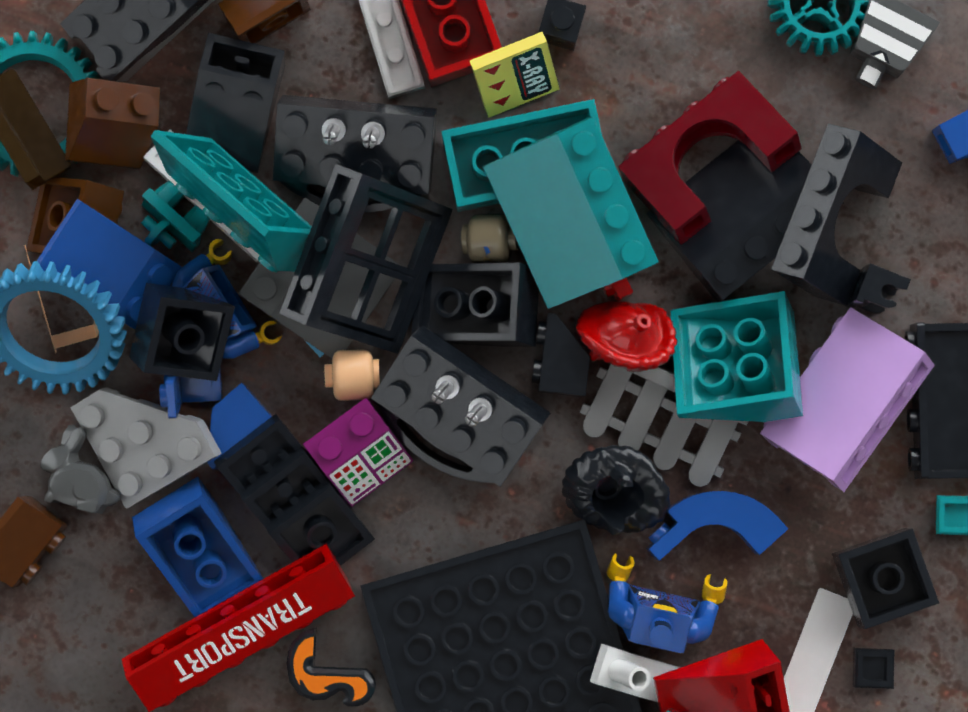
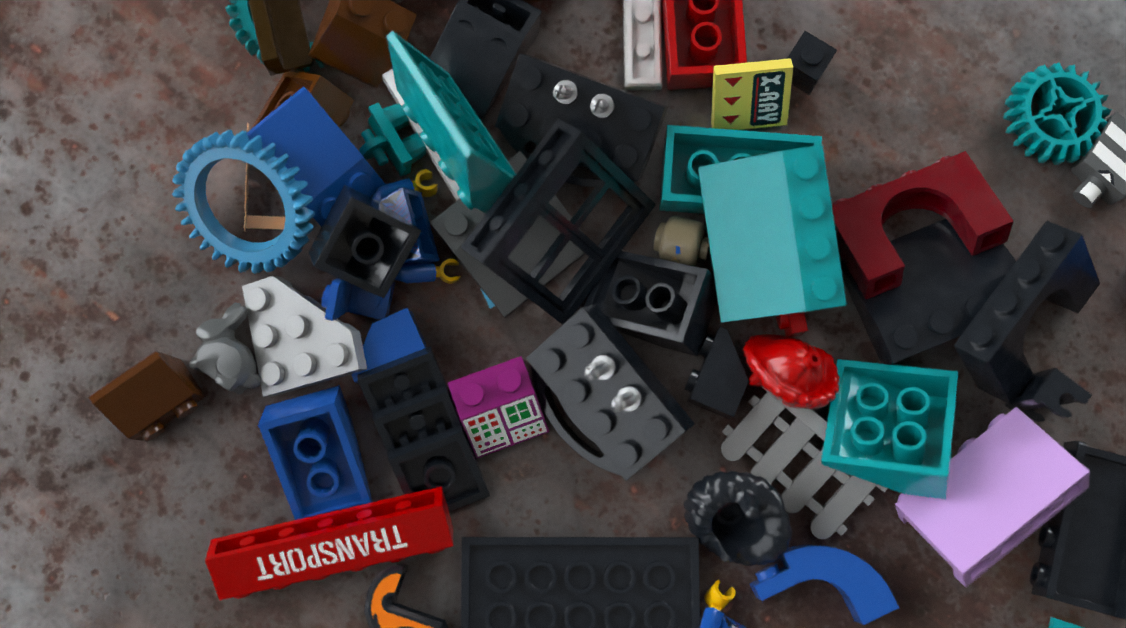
camera: 25 degrees right, 5 degrees down
light nougat head [324,349,380,401] -> none

